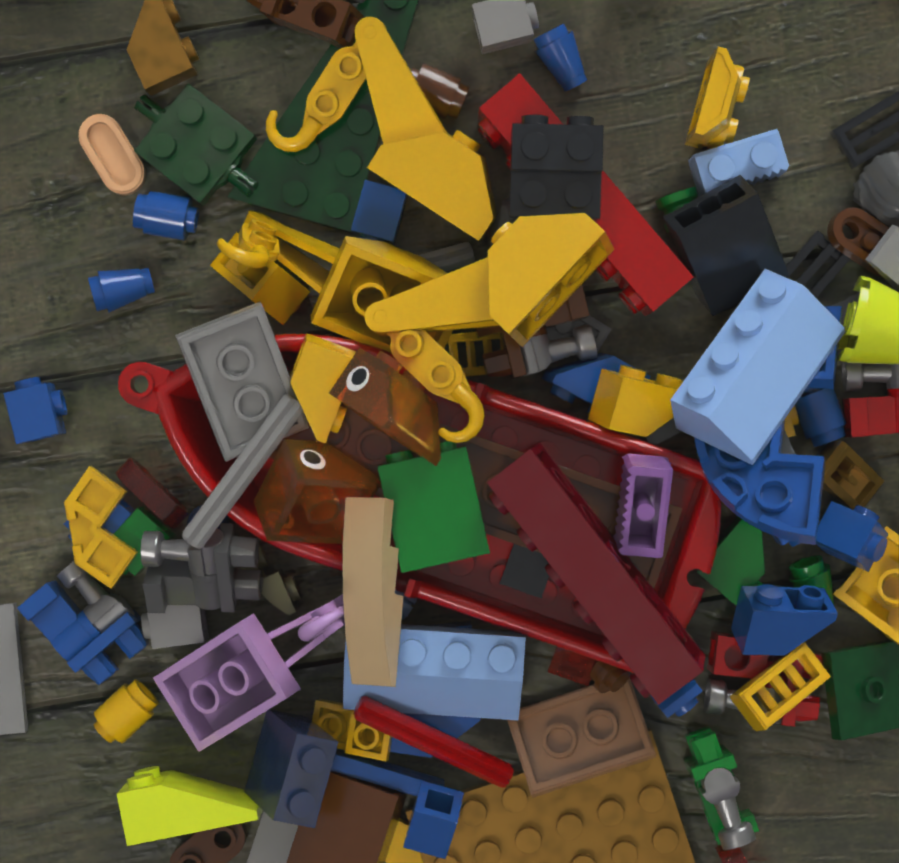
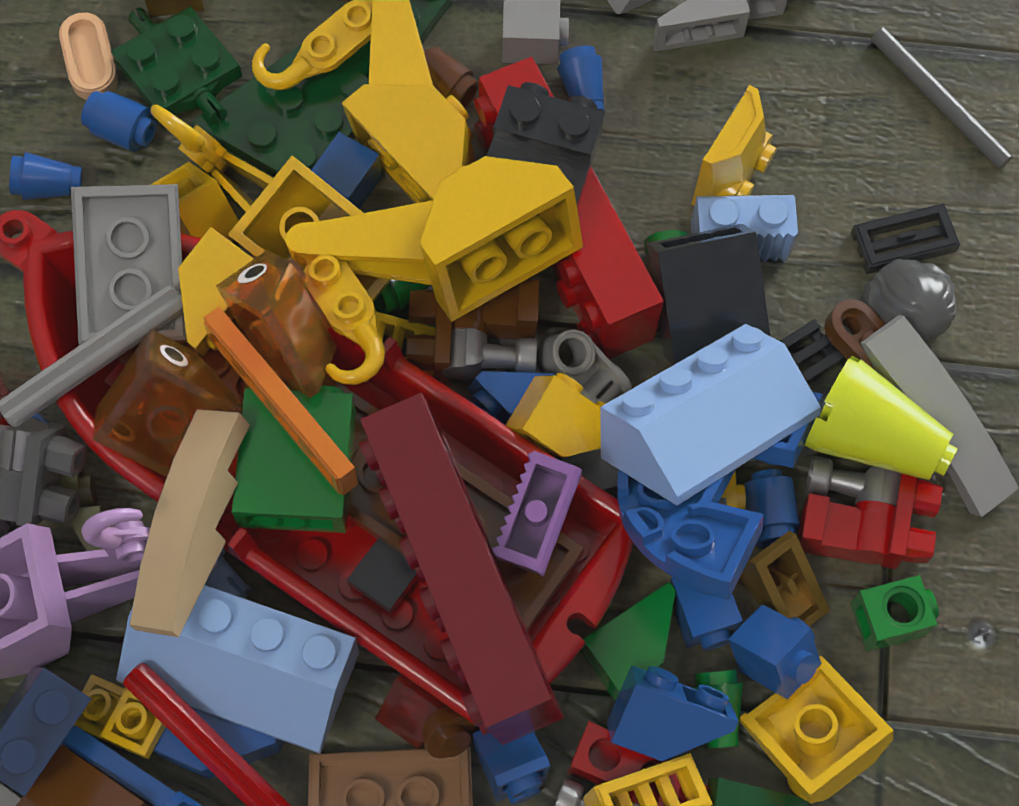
camera: 10 degrees right, 20 degrees down
none -> orange tile [204,306,358,496]
none -> light grey piece [536,329,632,403]

